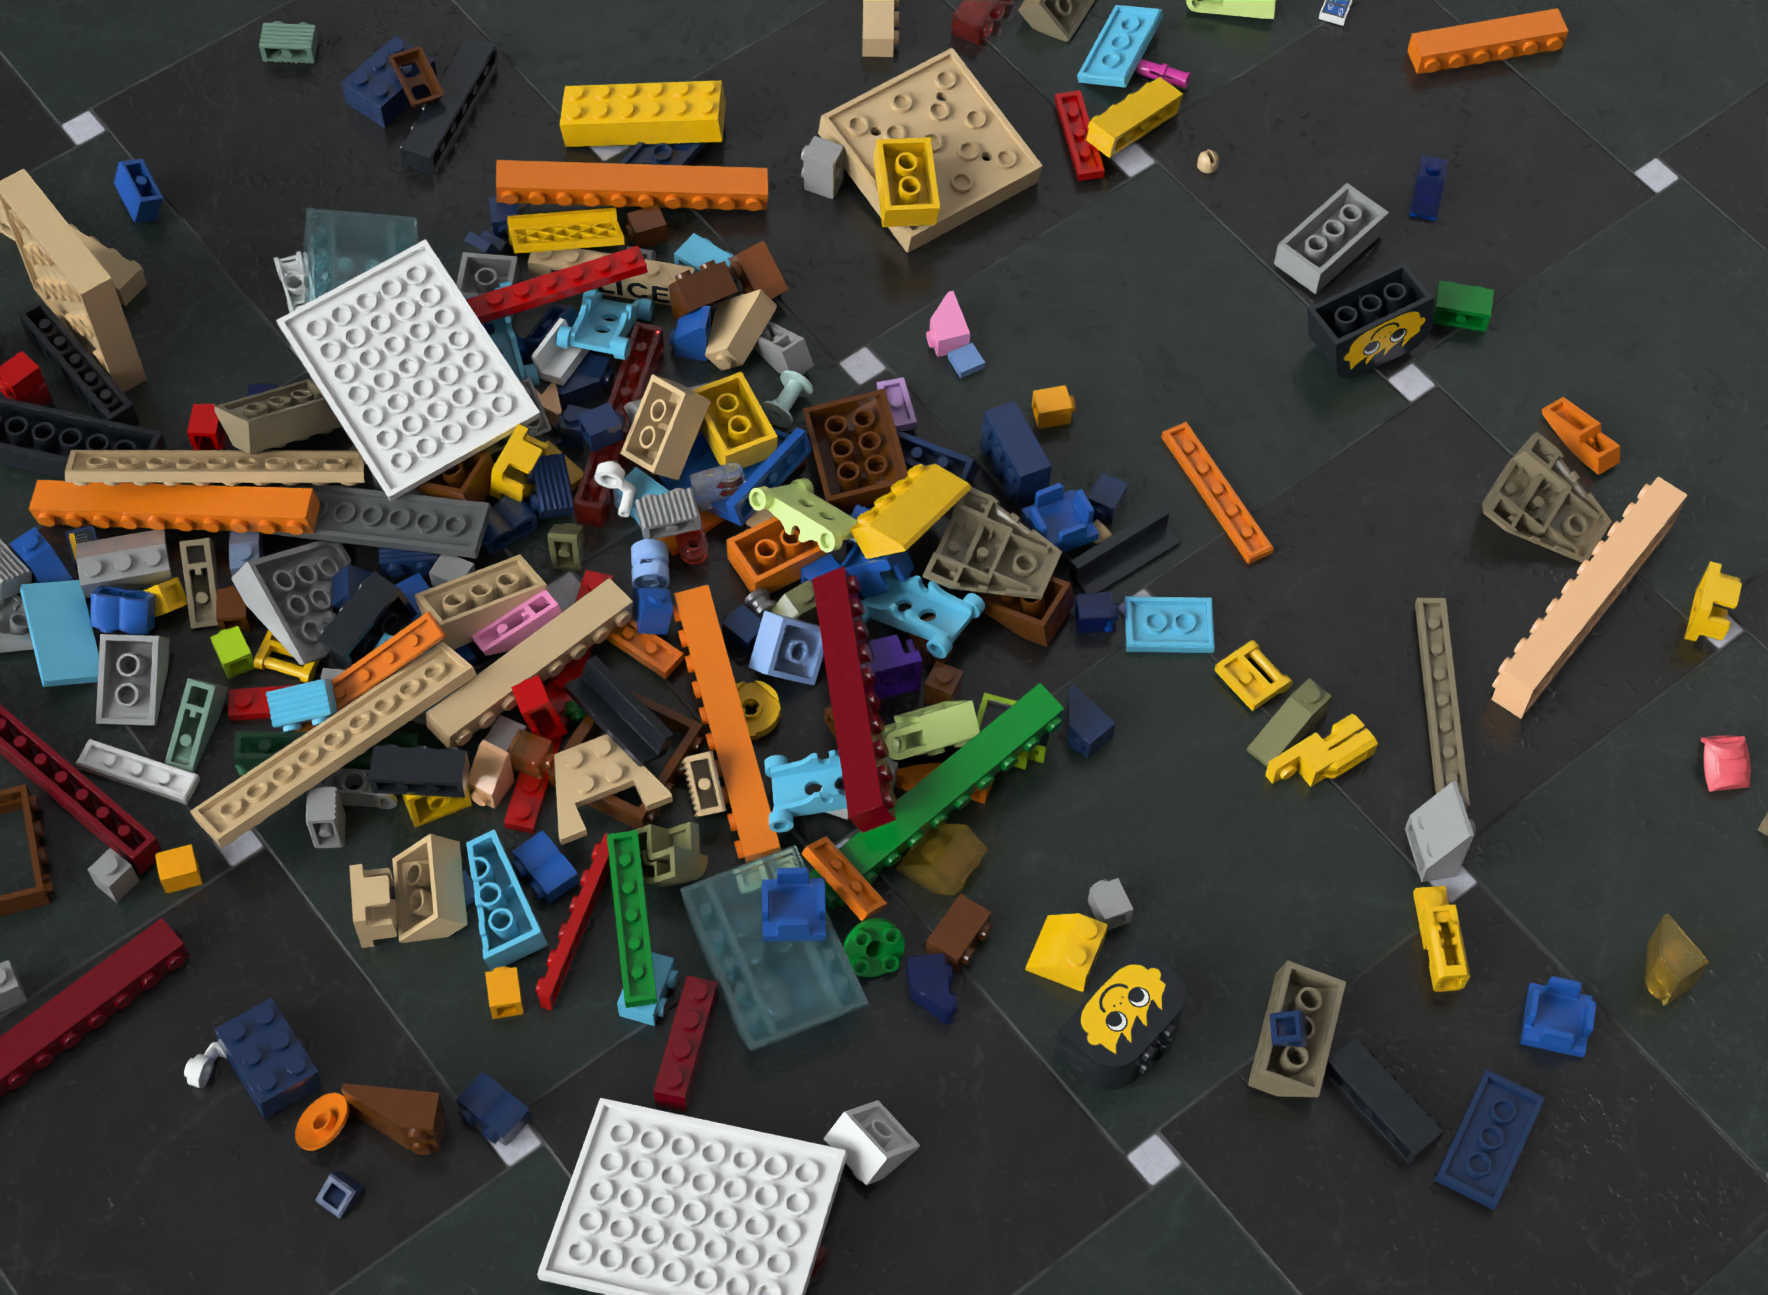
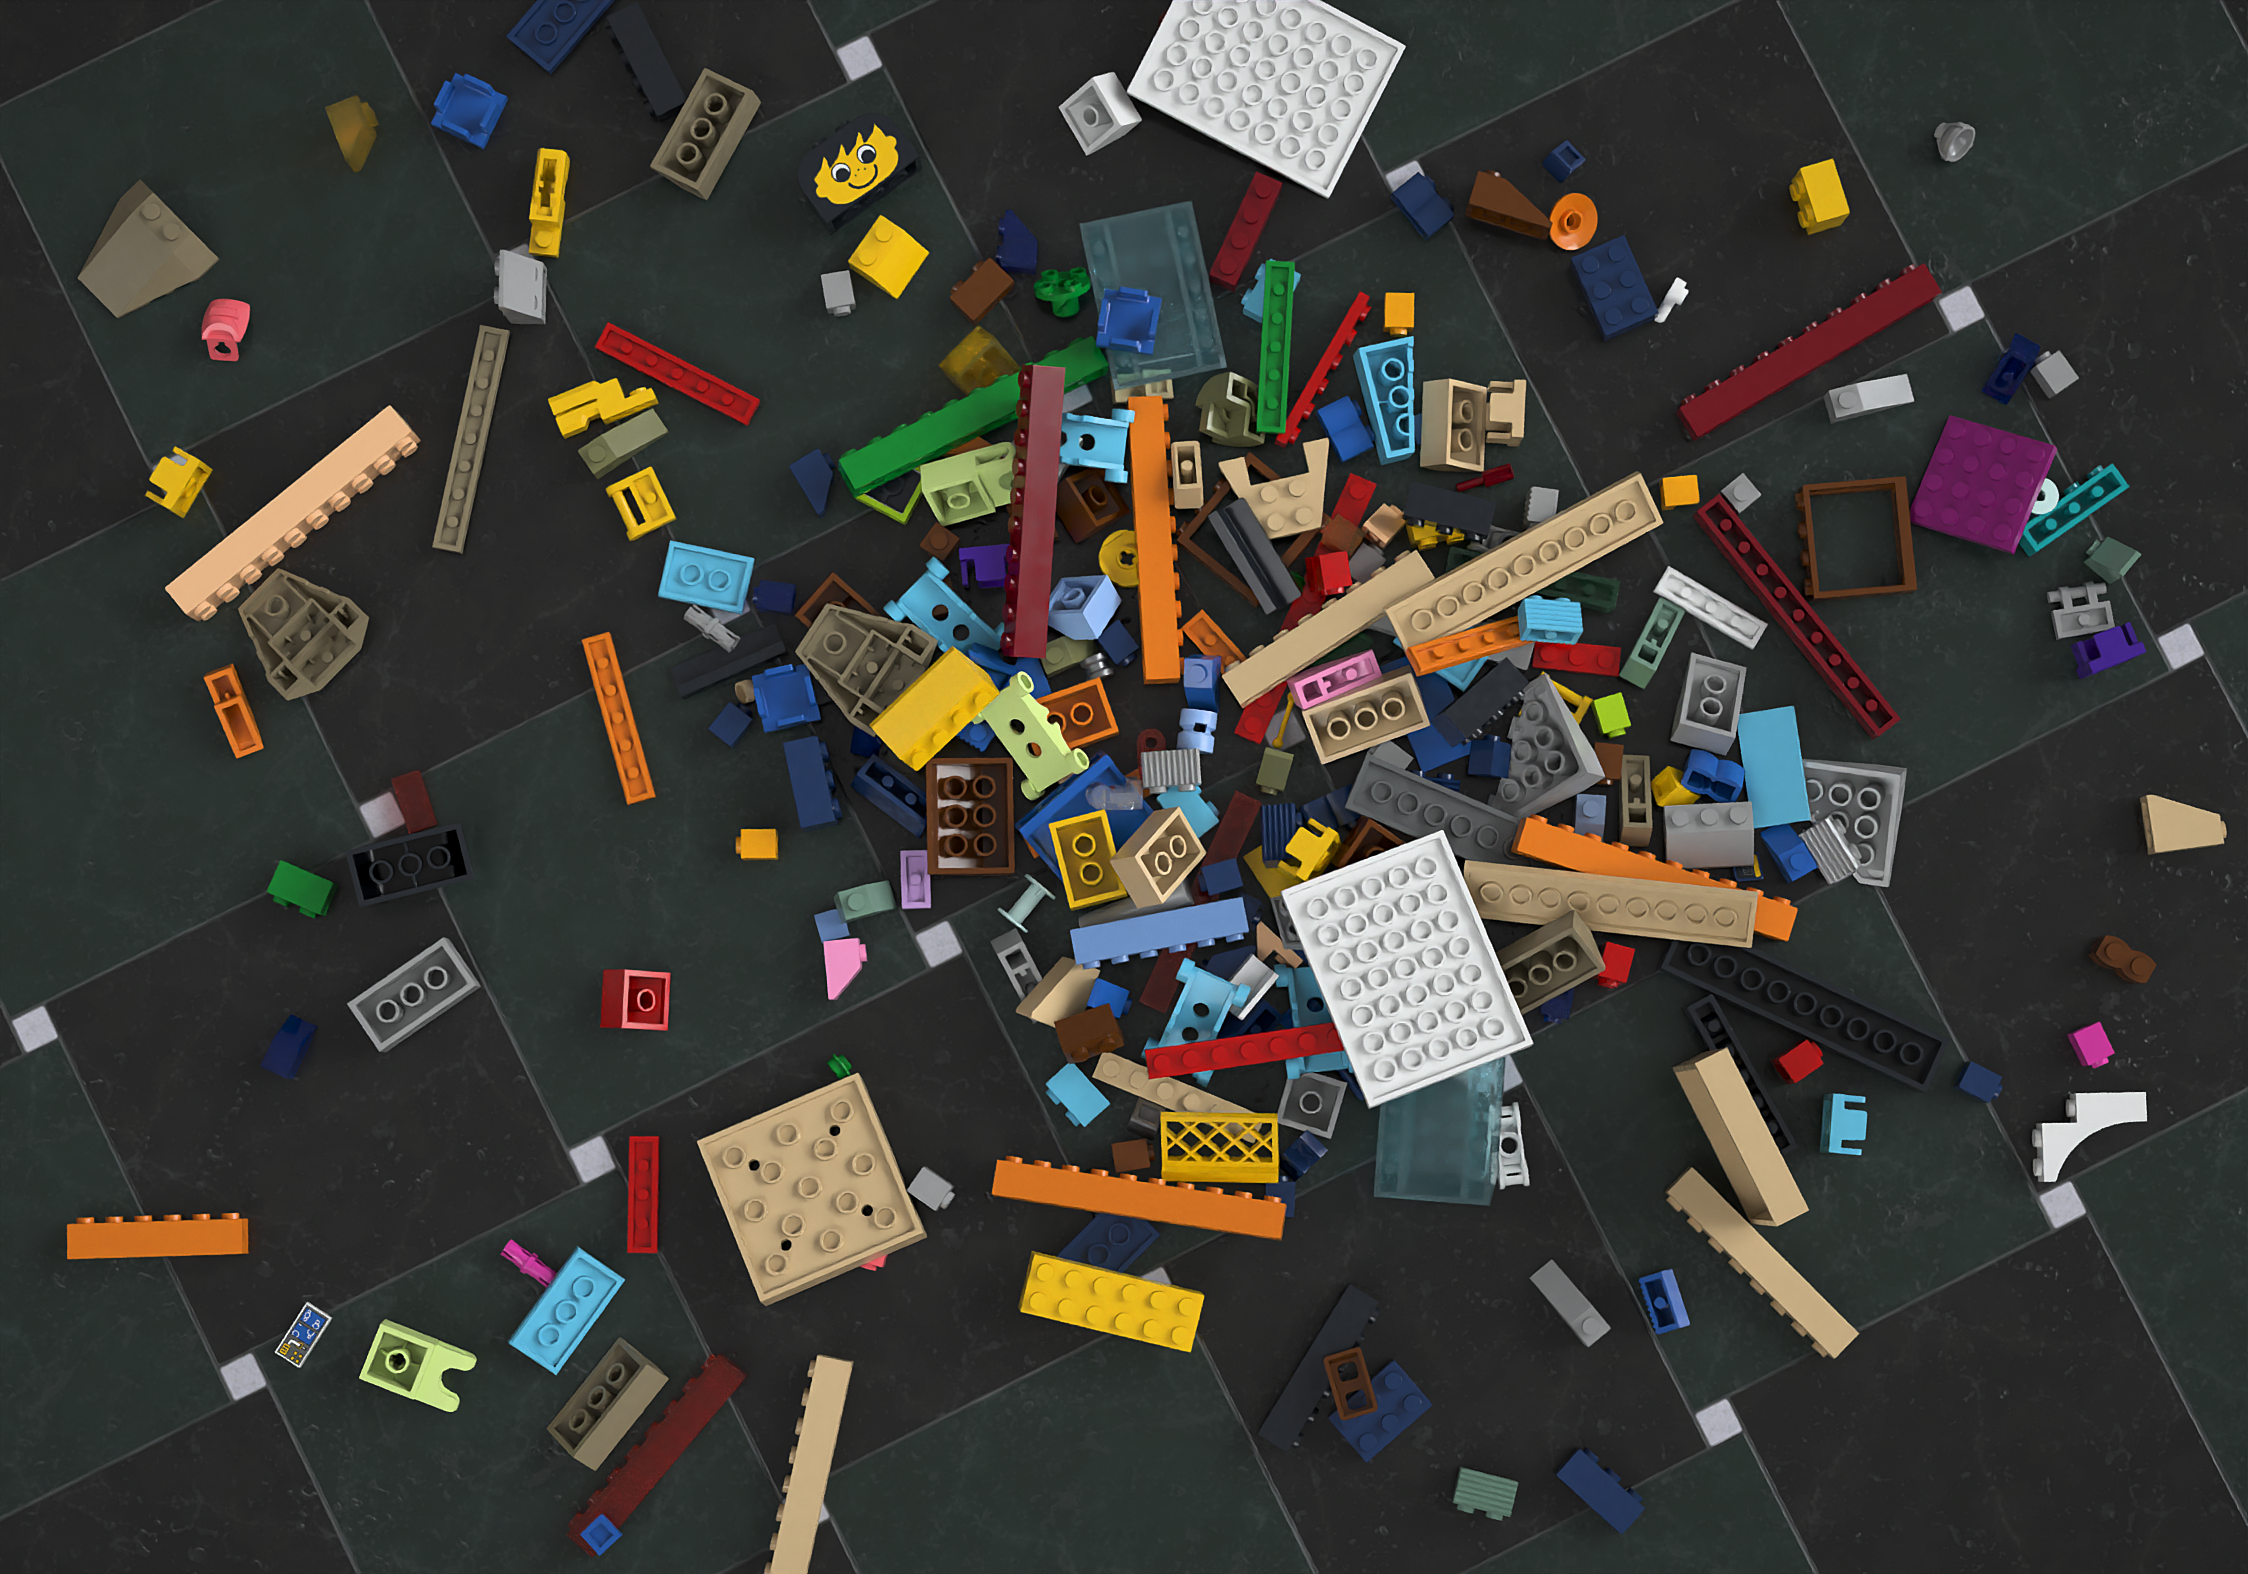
camera: 165 degrees left, 25 degrees up
white plate [594,461,636,517] -> none
dark orange brick [728,241,789,299] -> none
orange plate [802,836,887,921] -> none
yellow brick [873,137,940,227] -> none
yellow brick [1086,77,1183,158] -> none
tan hinge [1197,150,1219,173] -> none
dark blue slope [1270,1010,1308,1047] -> none
none -> clear red plate [391,770,438,834]
none -> red plate [595,322,761,426]
none -> red slope [600,969,671,1031]
none -> light grey pin [684,604,740,652]
none -> green plate [826,1054,852,1080]
none -> sand green slope [833,880,897,924]
none -> reddish brown slope [1056,468,1131,543]
none -> medium blue brick [1070,897,1249,970]
none -> yellow hinge [1272,692,1295,749]
none -> dark red axle [1455,463,1514,492]
none -> light grey slope [1529,1259,1611,1347]
none -> dark blue brick [1554,1447,1645,1535]
none -> yellow brick [1789,159,1850,235]

